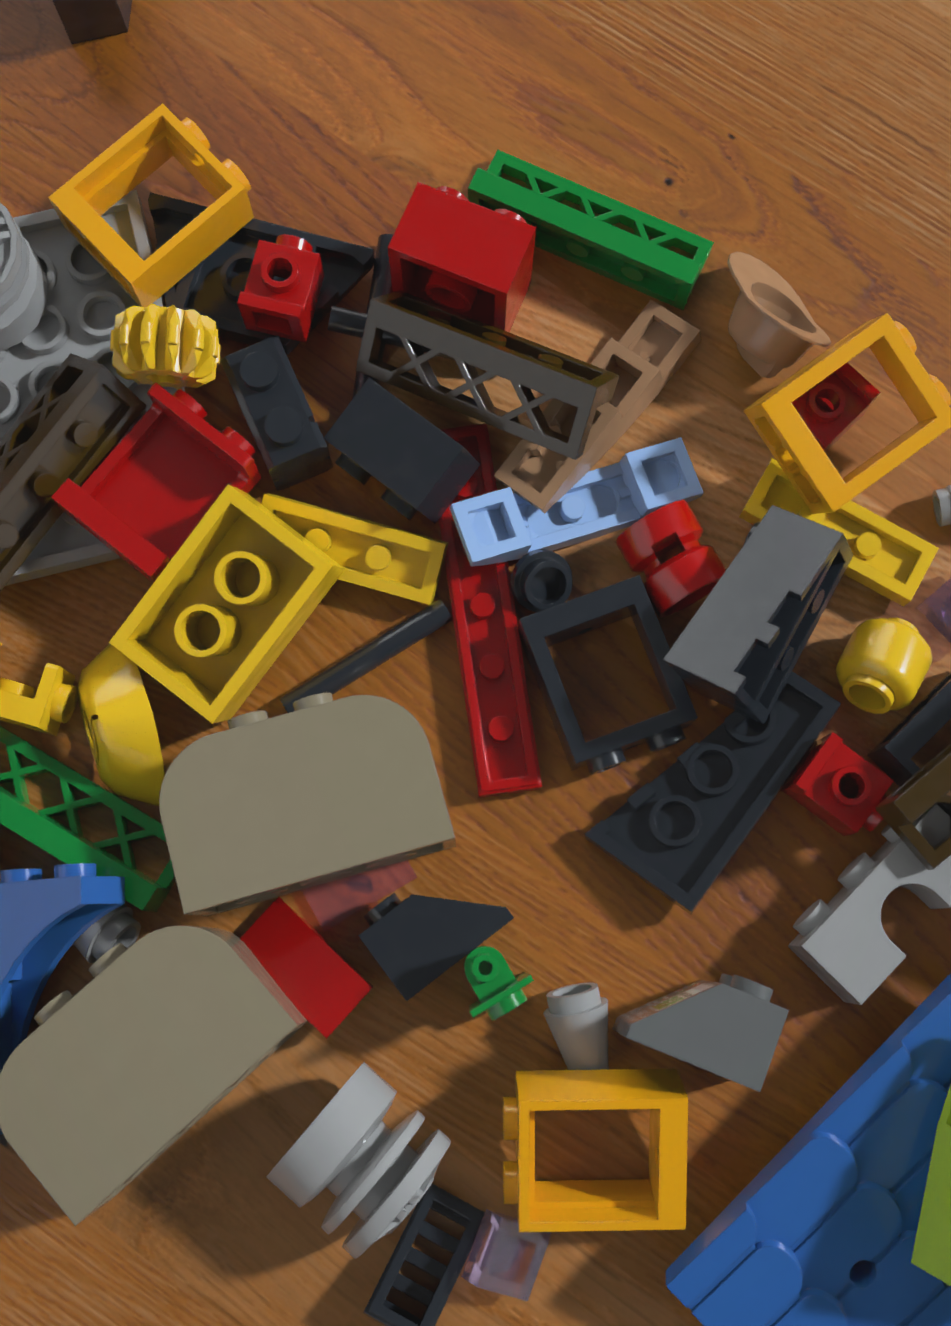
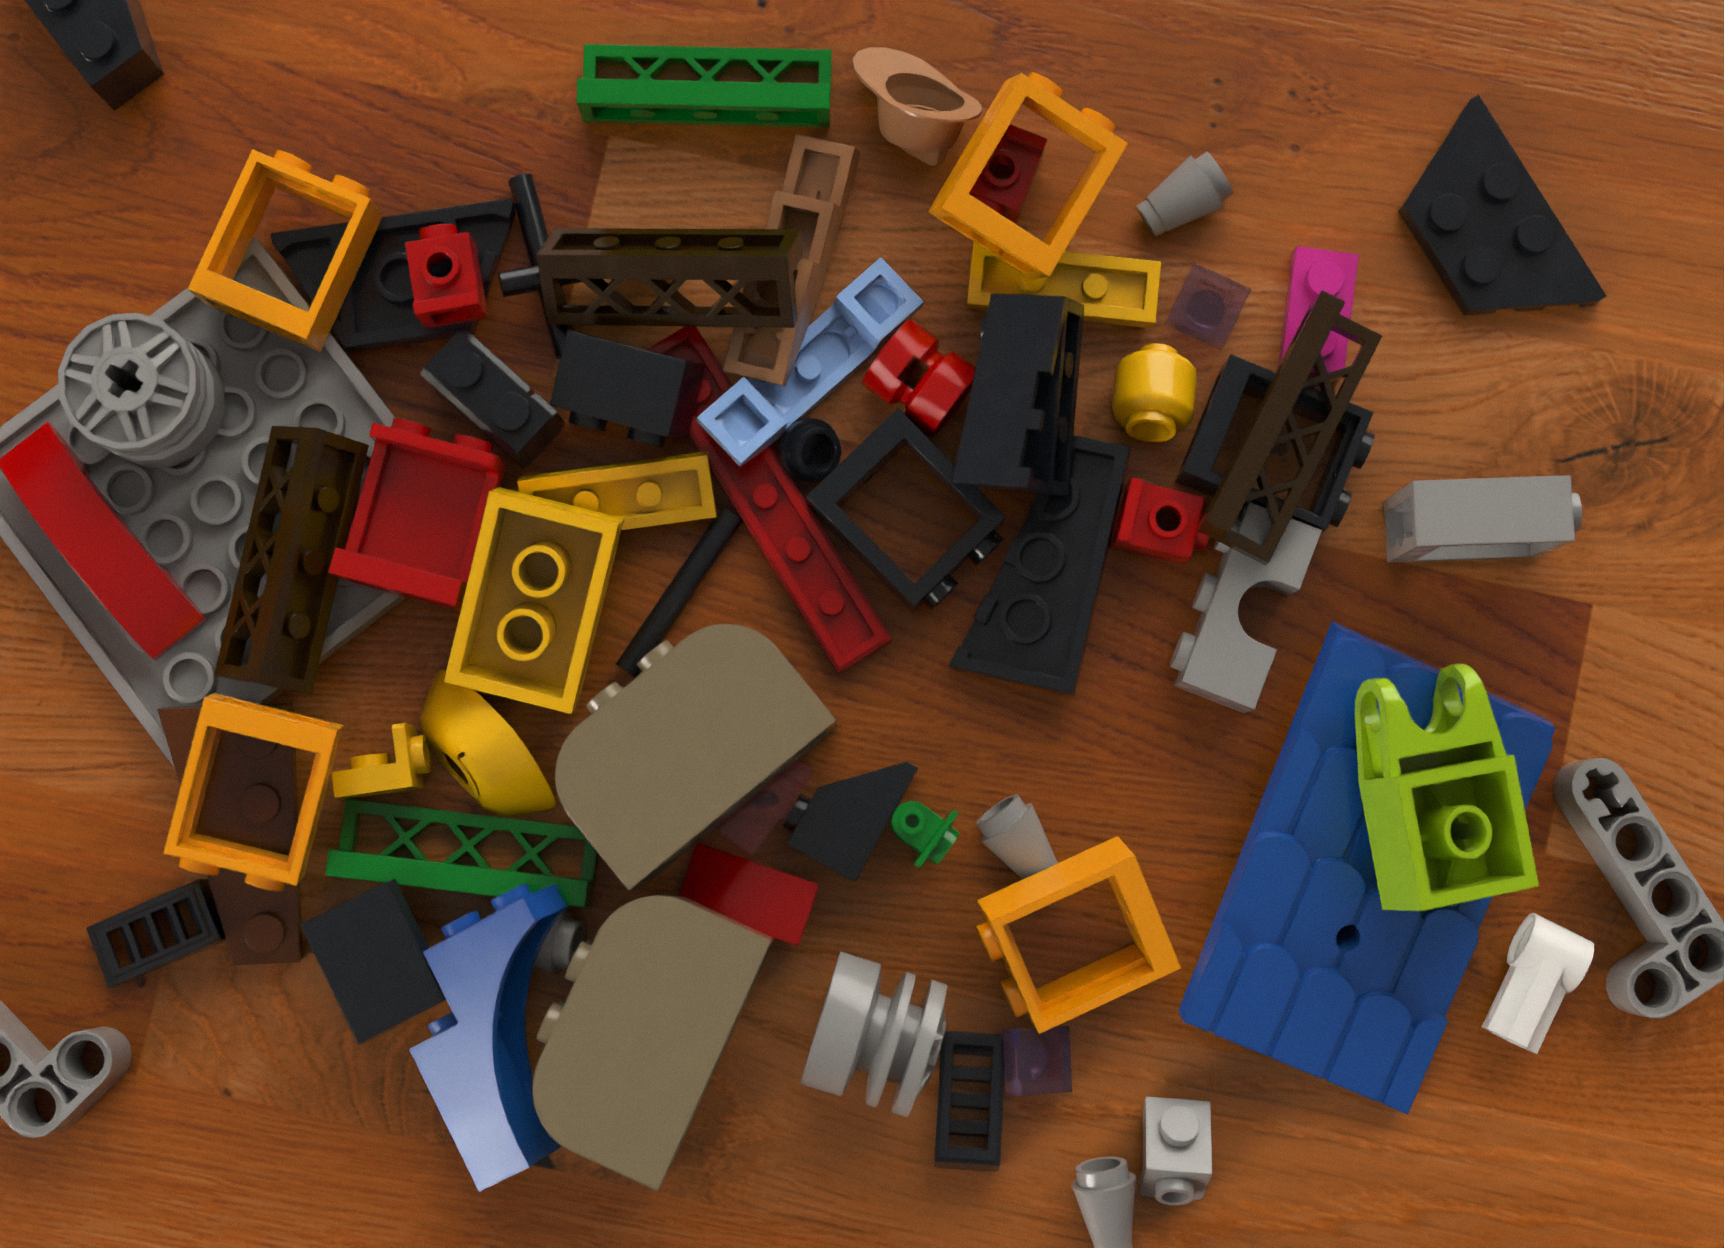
camera: 25 degrees left, 5 degrees up
yellow gear [110,303,221,389] -> none
red brick [388,182,536,332] -> none
dark grey slope [612,973,789,1092] -> none

